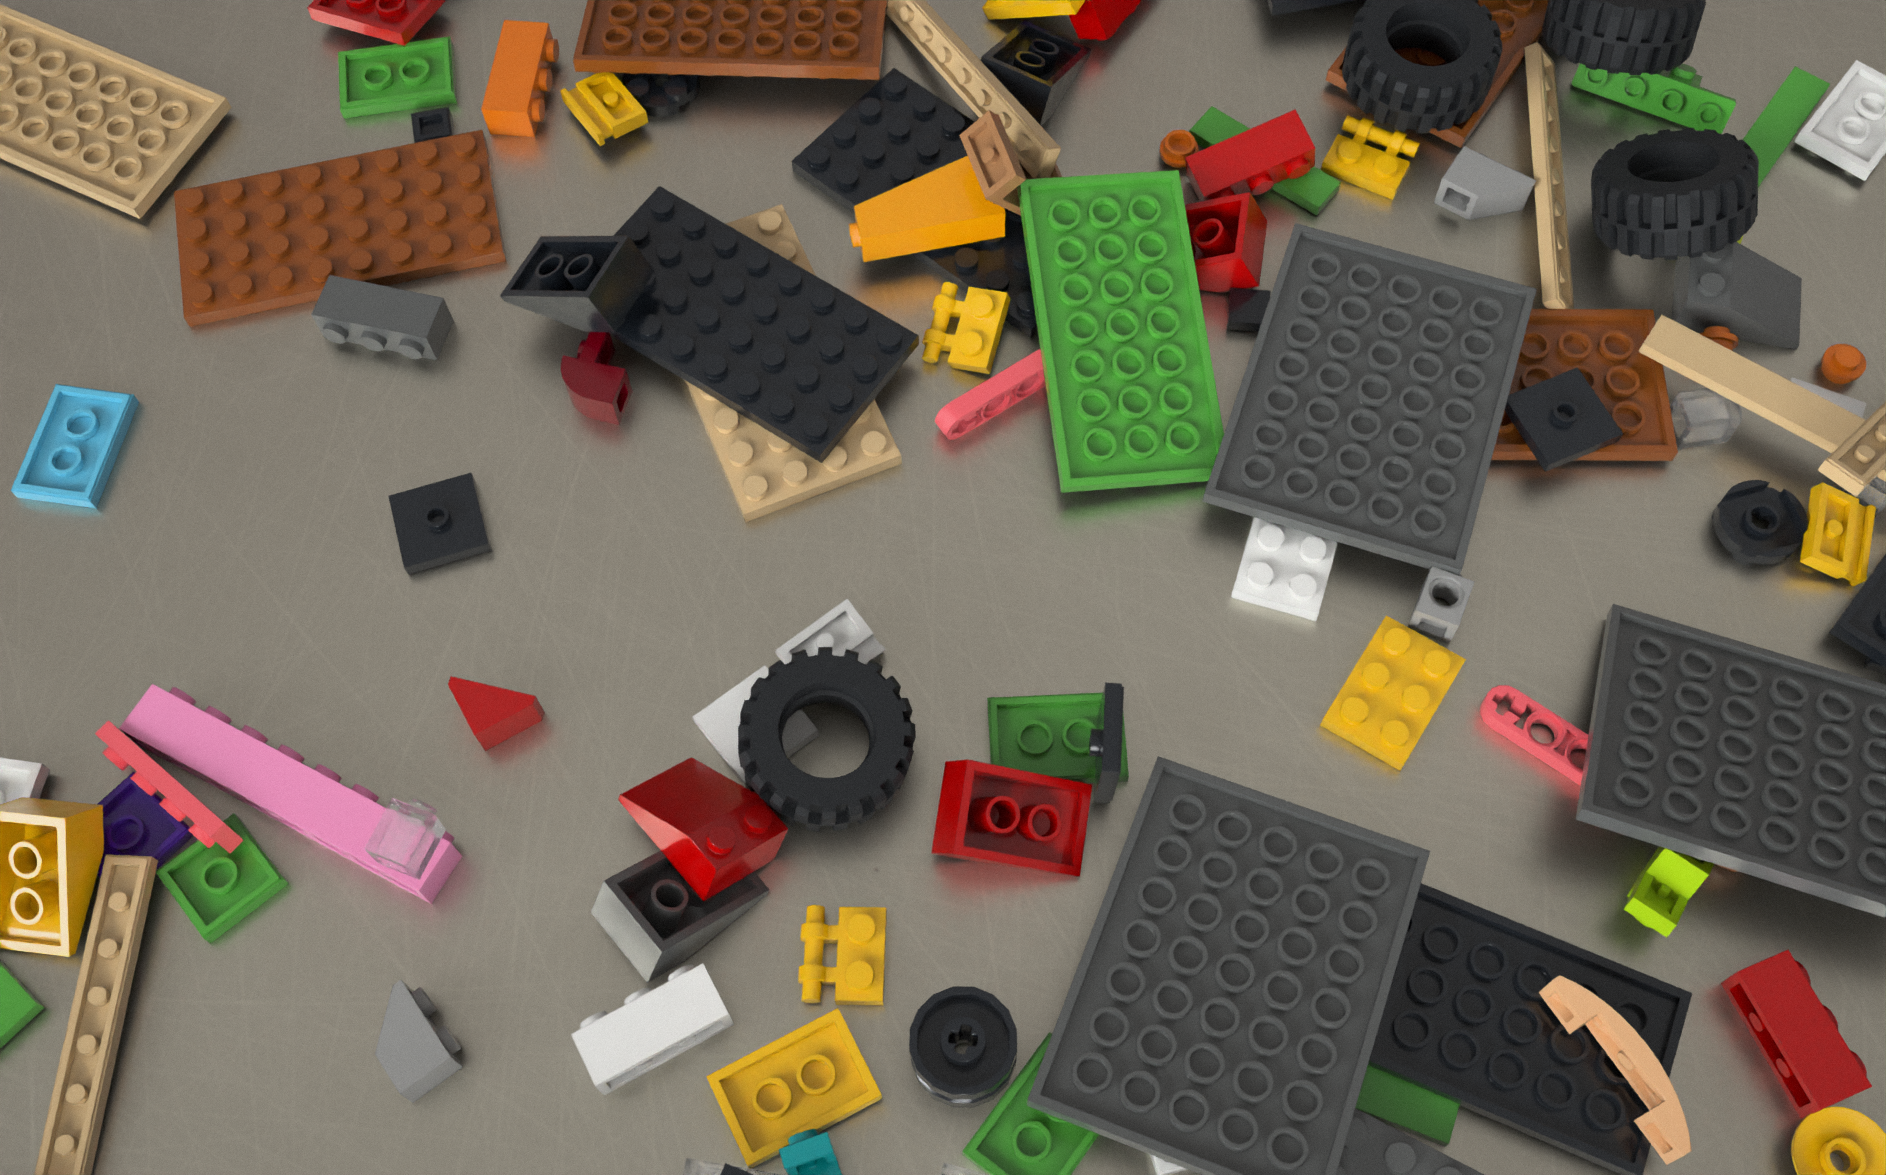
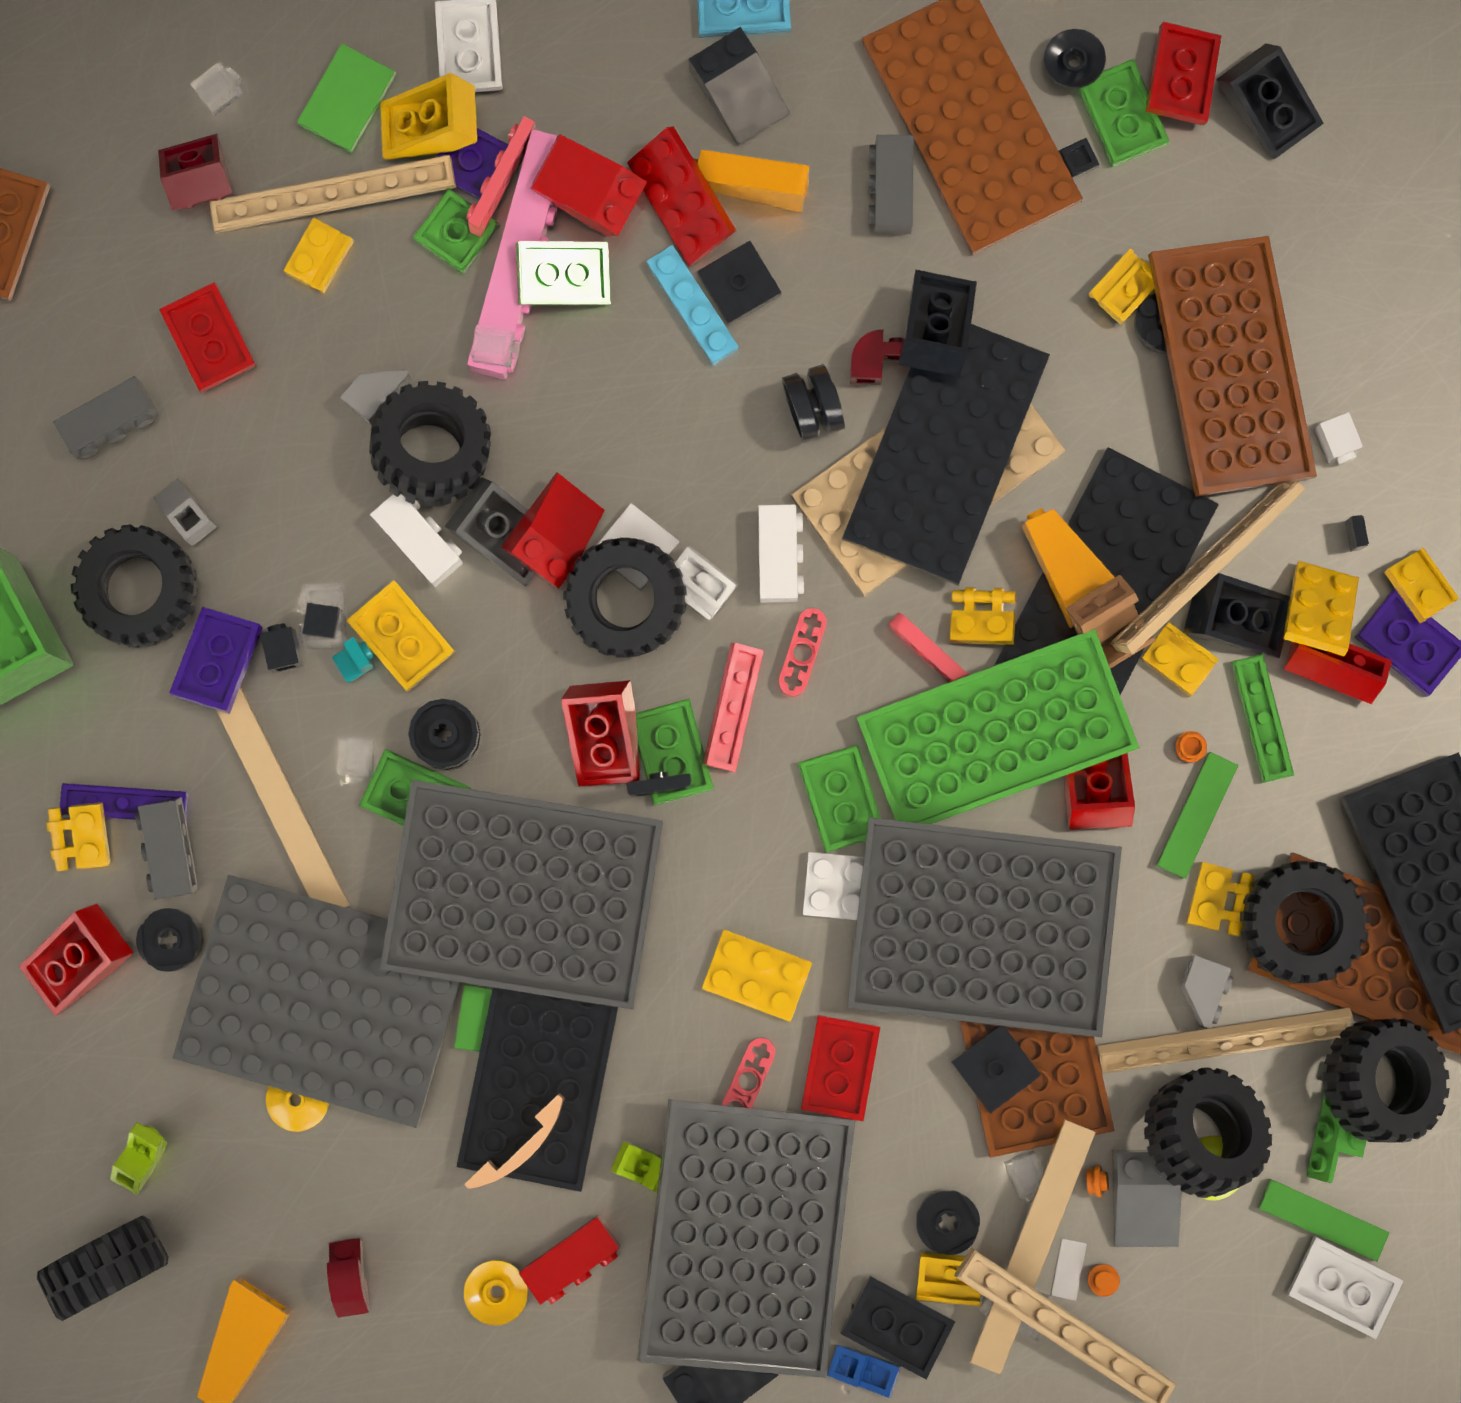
camera: 80 degrees right, 20 degrees up
red slope [448,676,545,751] -> none
orange brick [481,20,559,137] -> none
yellow plate [798,905,887,1006] -> none
red brick [1185,109,1316,202] -> none
black tile [1227,288,1271,332] -> none
light grey brick [1407,566,1475,644] -> none
none -> yellow plate [283,217,354,294]
none -> black tyre [369,381,491,506]
none -> tile [516,241,610,305]
none -> red slope [529,134,647,237]
none -> red plate [627,126,737,266]
none -> medium azure plate [646,245,739,365]
none -> slope [688,27,790,146]
none -> light orange slope [693,150,810,213]
none -> coral plate [703,643,764,772]
none -> white brick [758,505,804,603]
none -> coral beam [779,608,826,697]
none -> black wheel [782,364,845,443]
none -> bright green tile [798,744,881,853]
none -> red plate [801,1015,881,1122]
none -> black dish [1044,29,1106,89]
none -> yellow plate [1141,622,1219,697]
none -> bright green tile [1231,654,1294,783]

